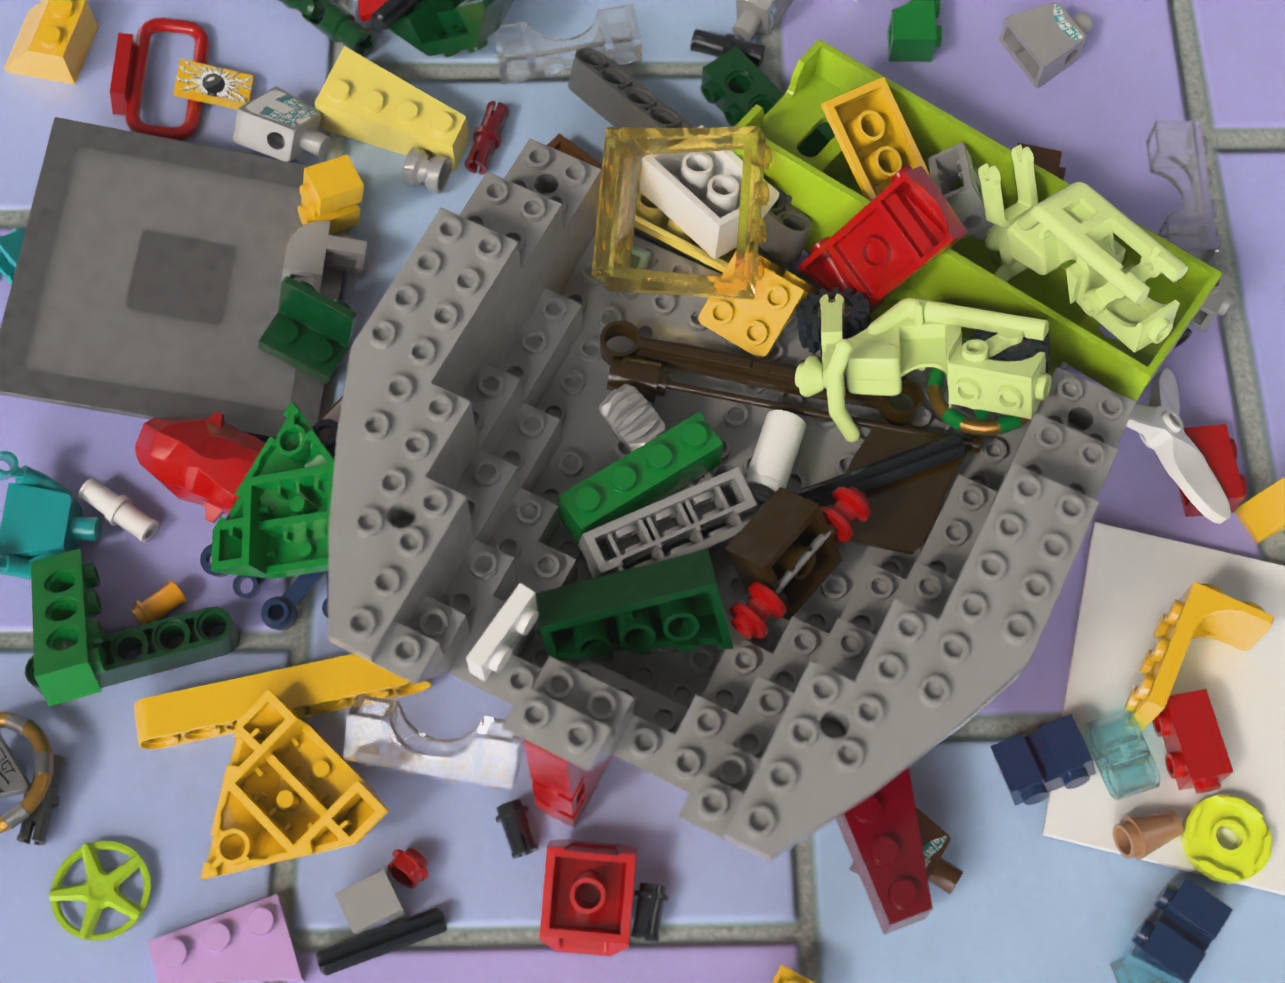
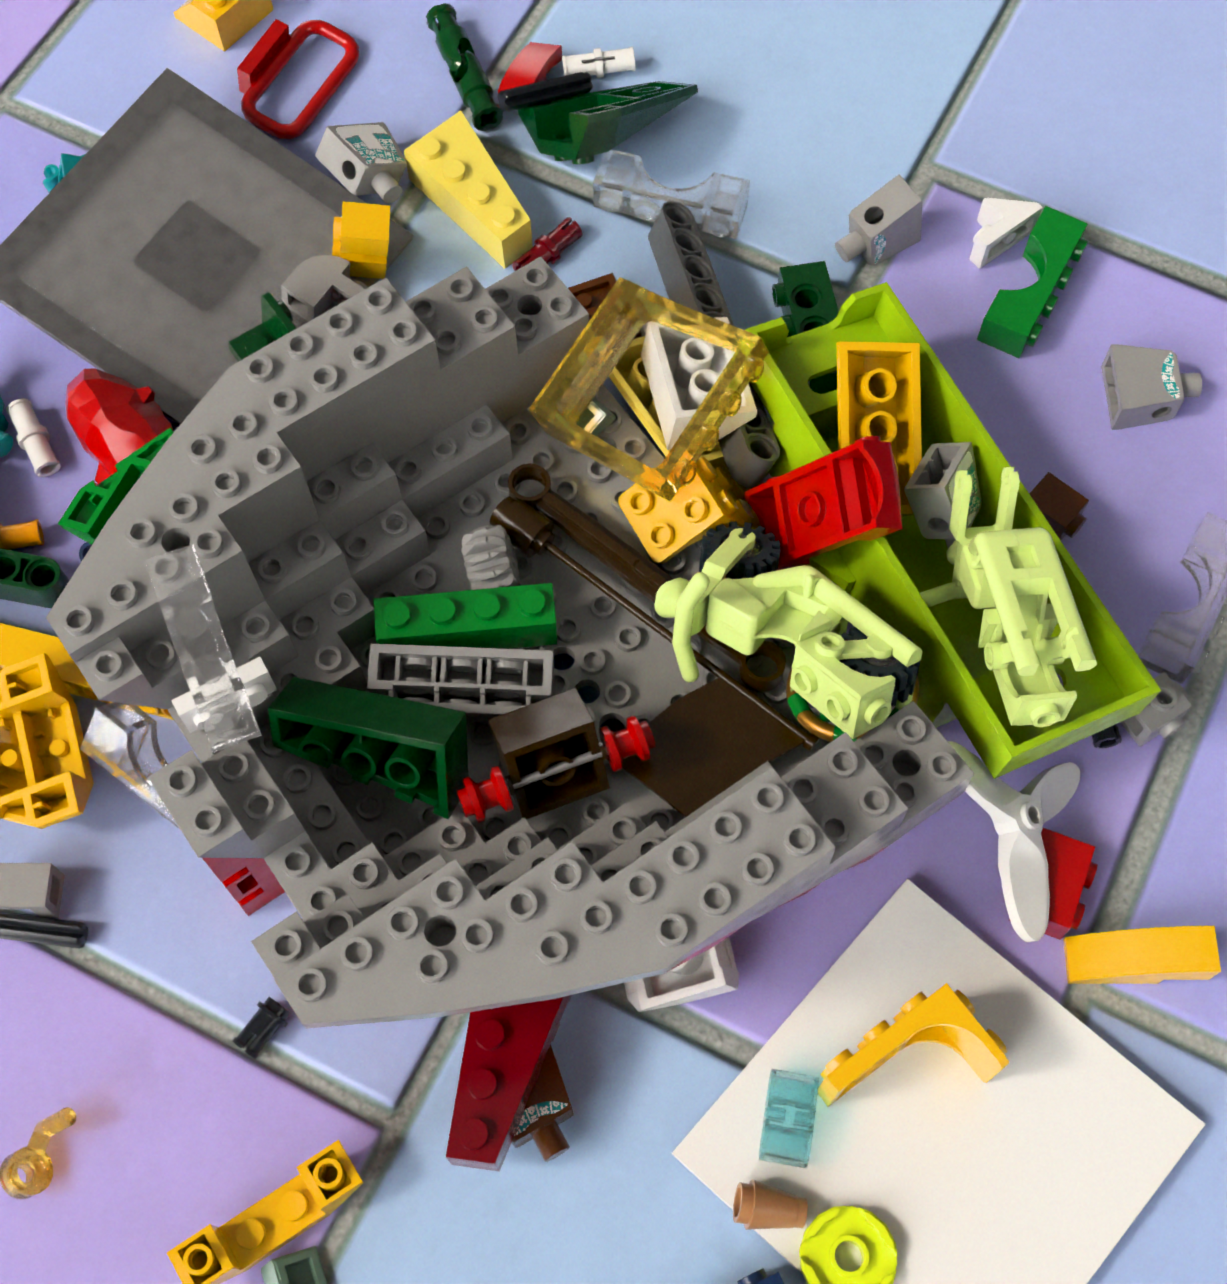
camera: 30 degrees right, 0 degrees up
tile [173,59,254,110] -> none
red plate [387,847,429,889] -> none
light grey wheel [402,147,451,194] -> none
black pin [495,799,539,859] -> none
red slope [539,839,637,956] -> none
black pin [690,29,765,68] -> none
white pin [745,410,806,502] -> none
black axle [793,433,966,507] -> none
dark blue brick [990,714,1096,806] -> none
red brick [1152,689,1233,794] -> none
none -> clear arch [143,544,262,753]

